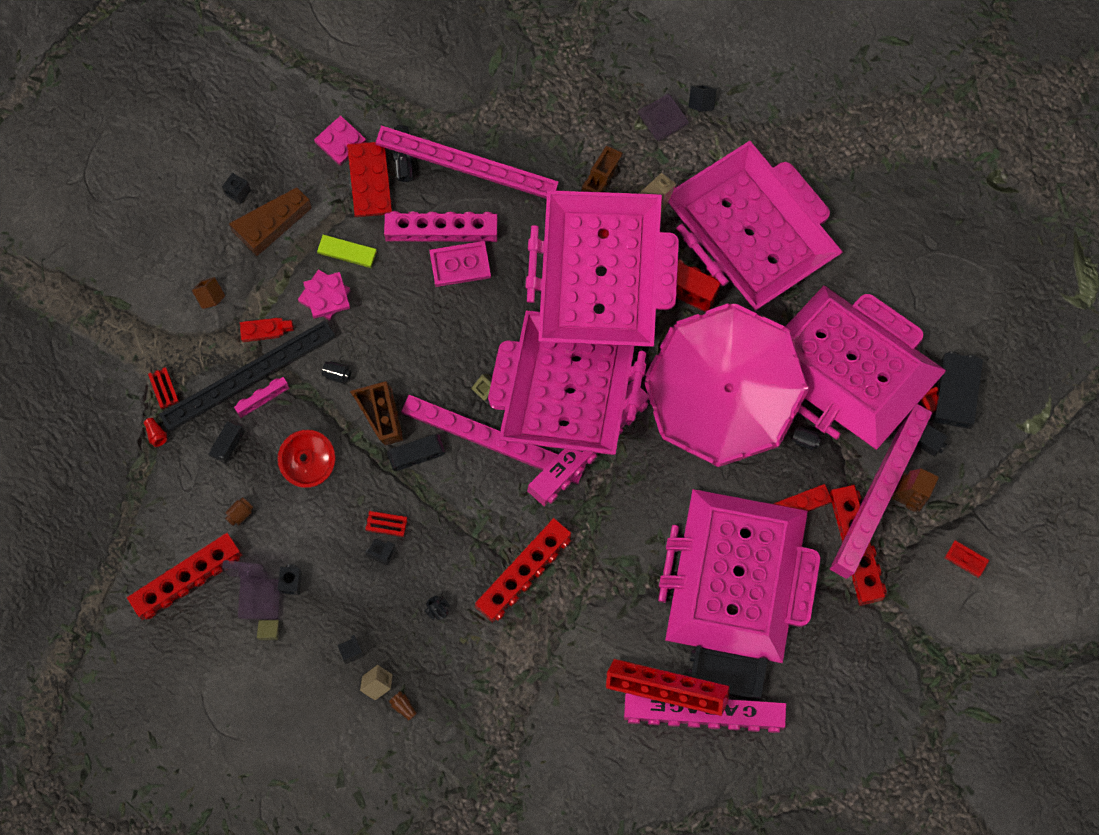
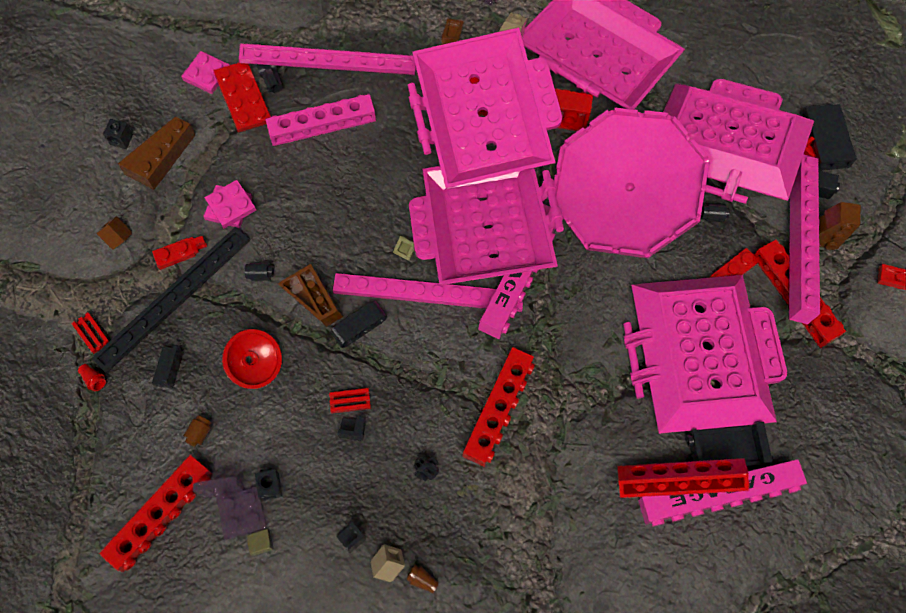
camera: 20 degrees left, 5 degrees down
dark pink plate [234,377,289,418] -> none
lime tile [317,235,377,268] -> none
dark pink plate [429,241,491,287] -> none

